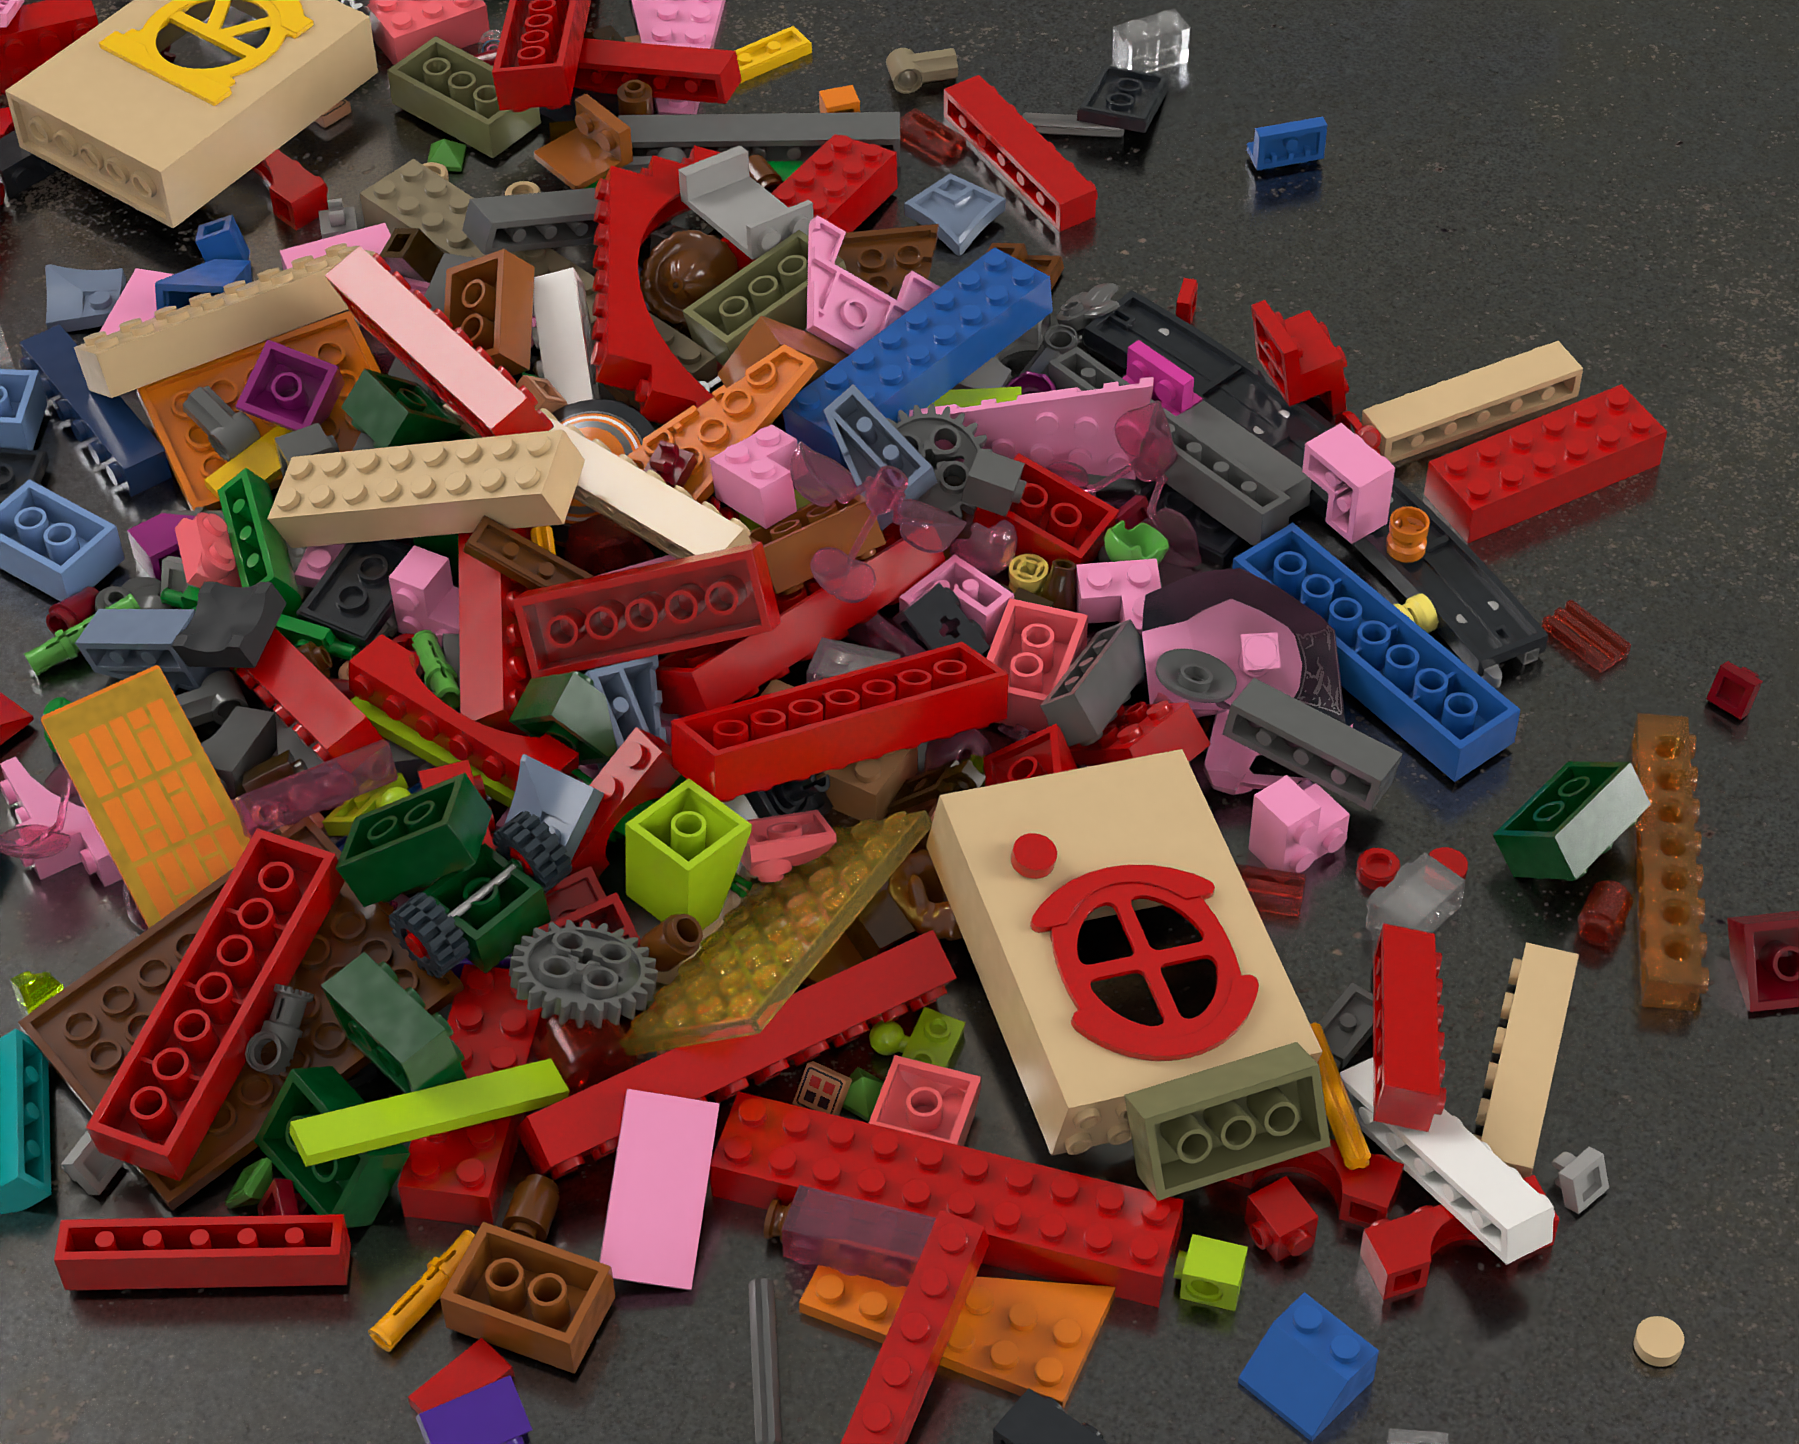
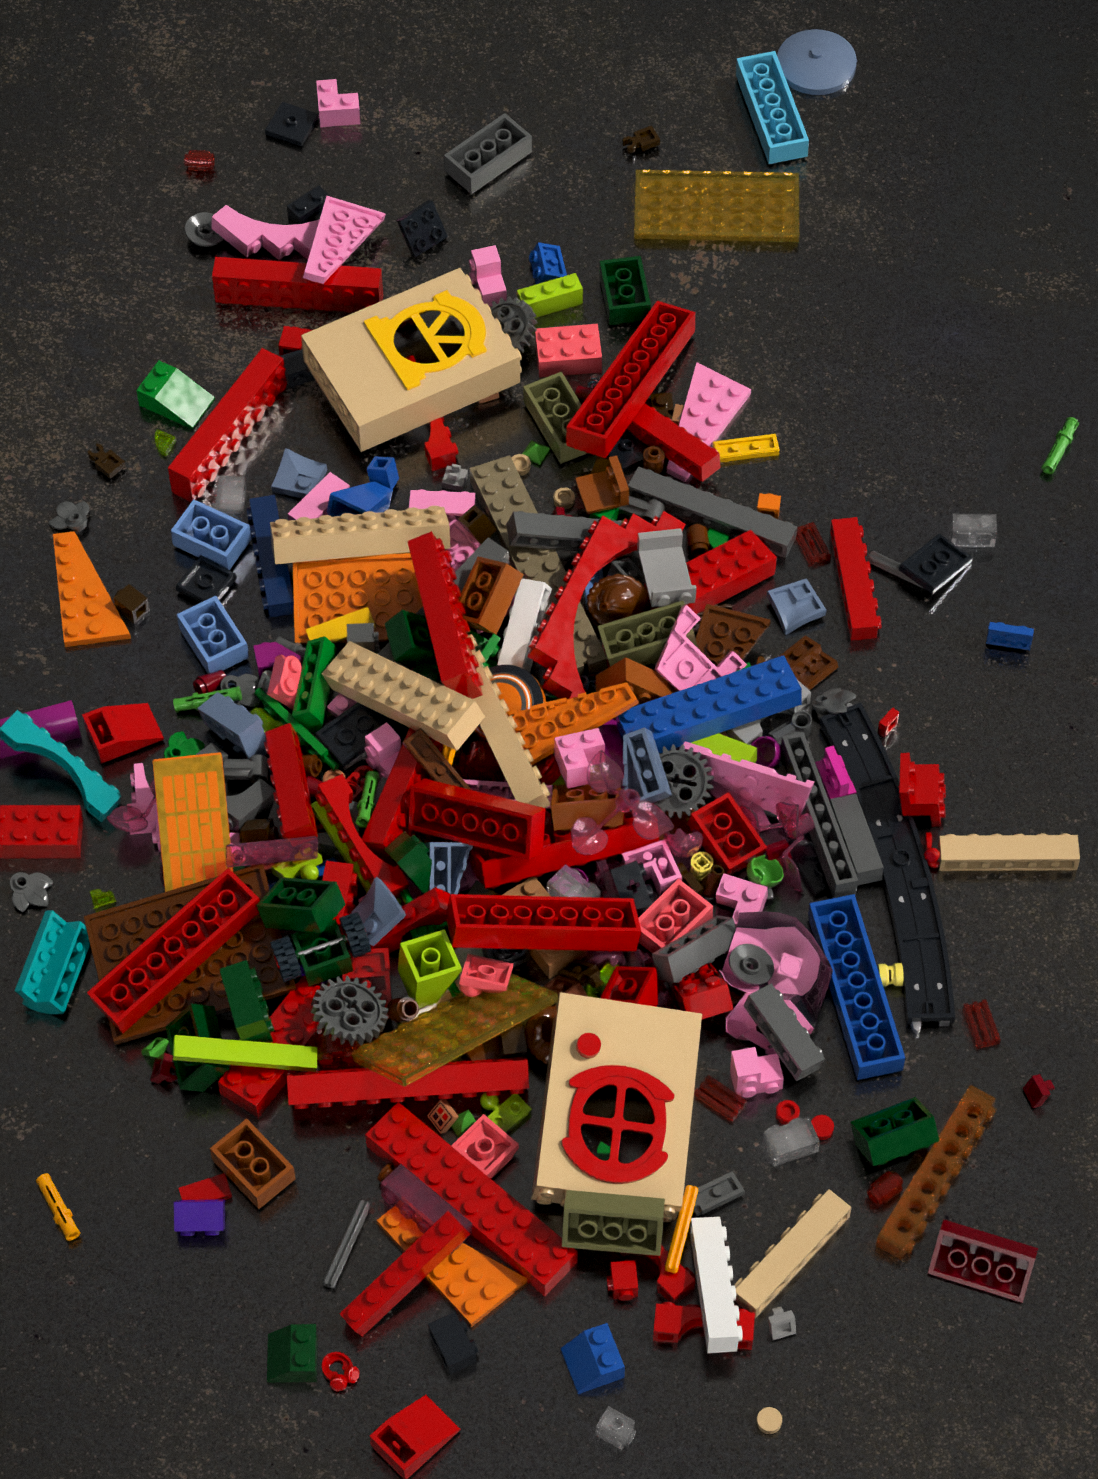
camera: 25 degrees right, 10 degrees up
red brick [54,1214,351,1290] -> none
light grey tile [60,1131,125,1195] -> none
black brick [172,582,286,668] -> none
dark grey piece [183,386,261,462] -> none
magenta slope [235,339,345,431] -> none
dark grey connector [245,984,314,1075] -> none
light orange pin [368,1230,475,1352] -> none
reddish brown brick [502,1174,560,1242] -> none
nougat tile [515,375,568,413] -> none
bright pink tile [599,1089,720,1291] -> none
dark red tile [643,440,698,488] -> none
dark tan piece [886,48,958,94] -> none
dark grey brick [961,448,1027,517] -> none
lime brick [1174,1234,1248,1311] -> none
bright pink brick [1302,423,1395,544] -> none
red brick [1373,923,1446,1132] -> none
orange wheel [1386,506,1430,563] -> none
red brick [1424,384,1667,544] -> none

